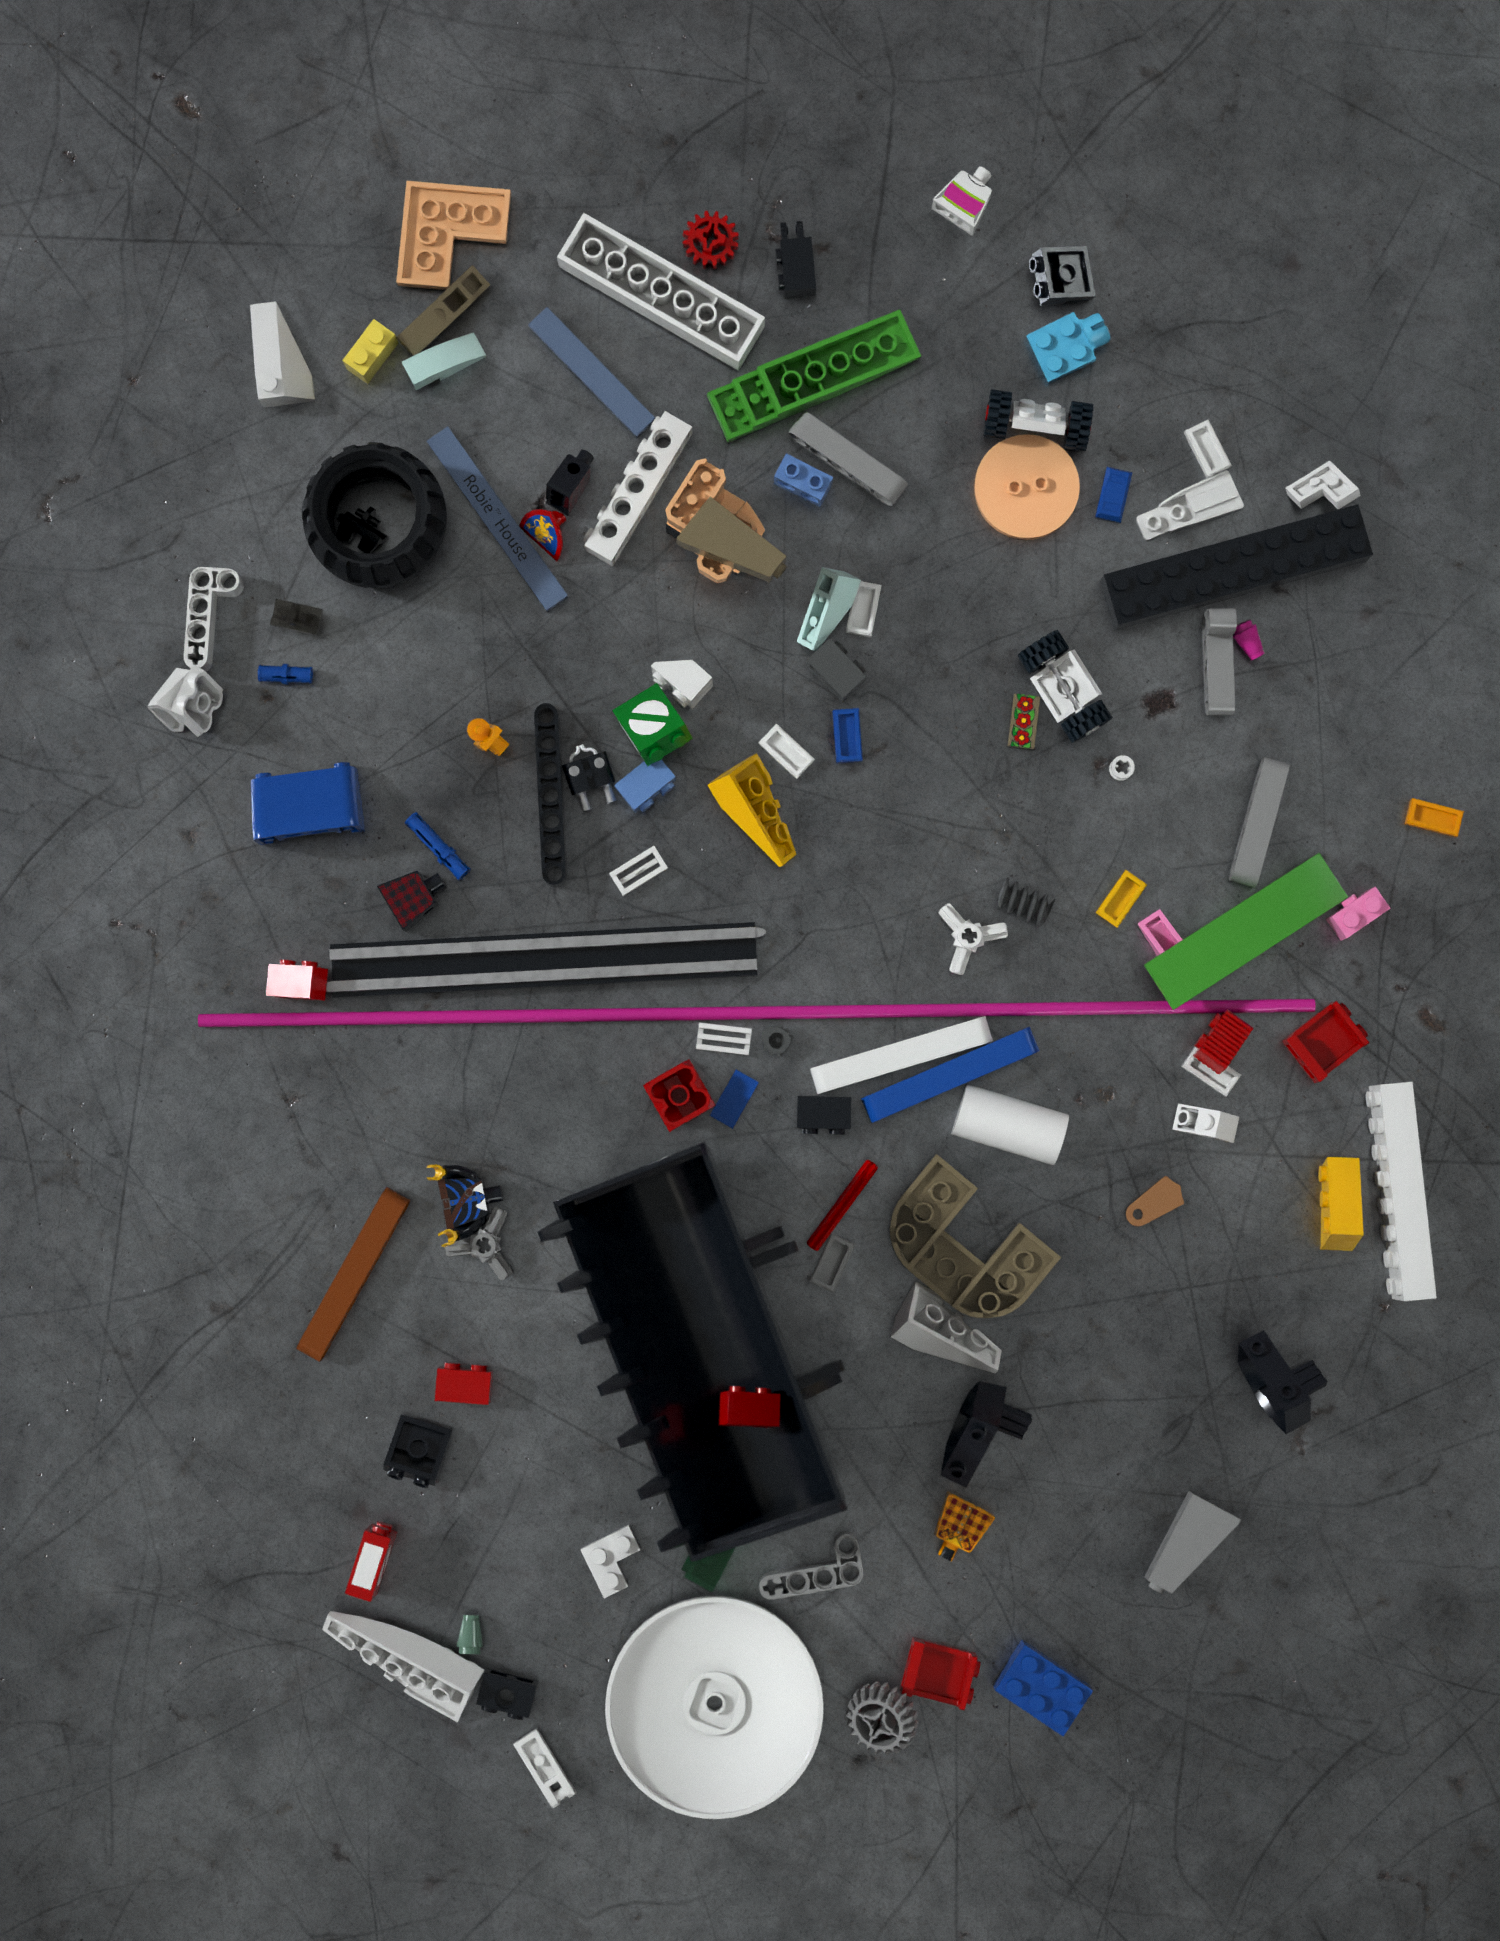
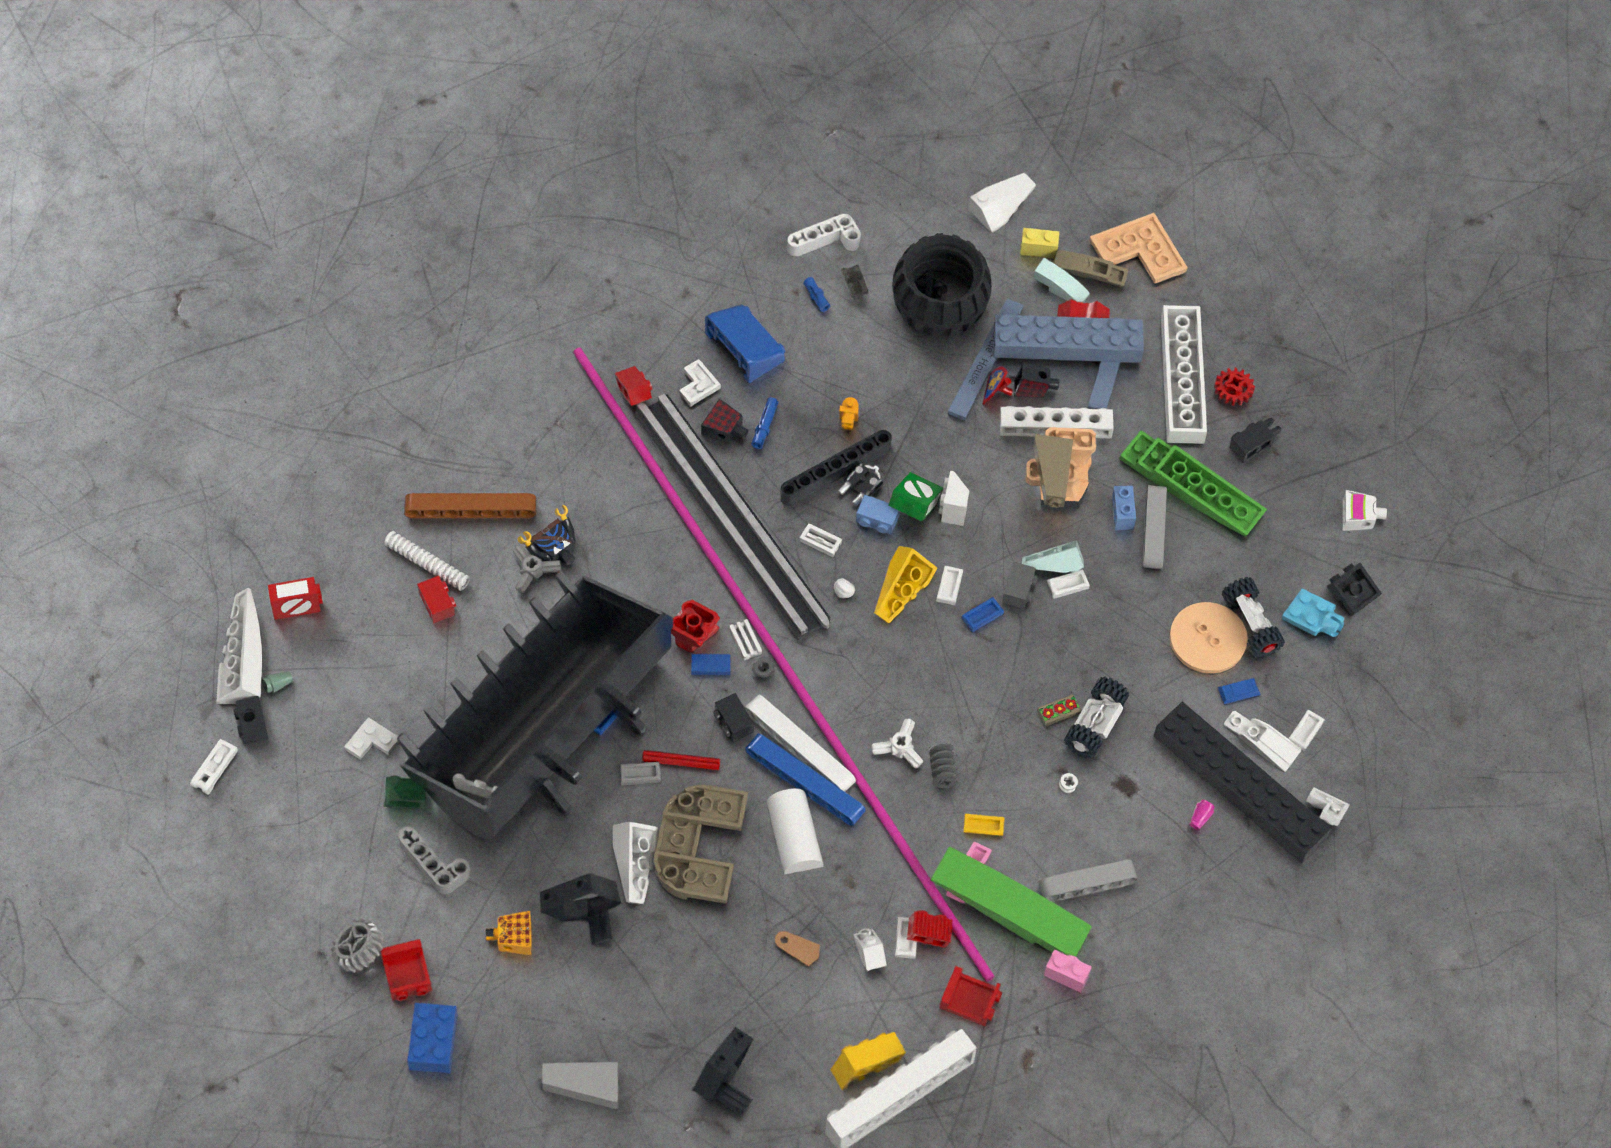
camera: 55 degrees right, 25 degrees down
white piece [147,665,223,737] -> none
black plate [383,1414,452,1488] -> none
white dish [605,1596,823,1819] -> none
red brick [719,1386,780,1428] -> none
light grey beam [1202,608,1237,716] -> none
light orange tile [1404,798,1464,838] -> none
none -> white piece [384,531,469,591]
none -> white plate [453,773,498,799]
none -> white plate [679,359,721,407]
none -> white piece [834,578,855,598]
none -> sand blue brick [994,314,1144,363]
none -> red brick [1057,299,1110,318]

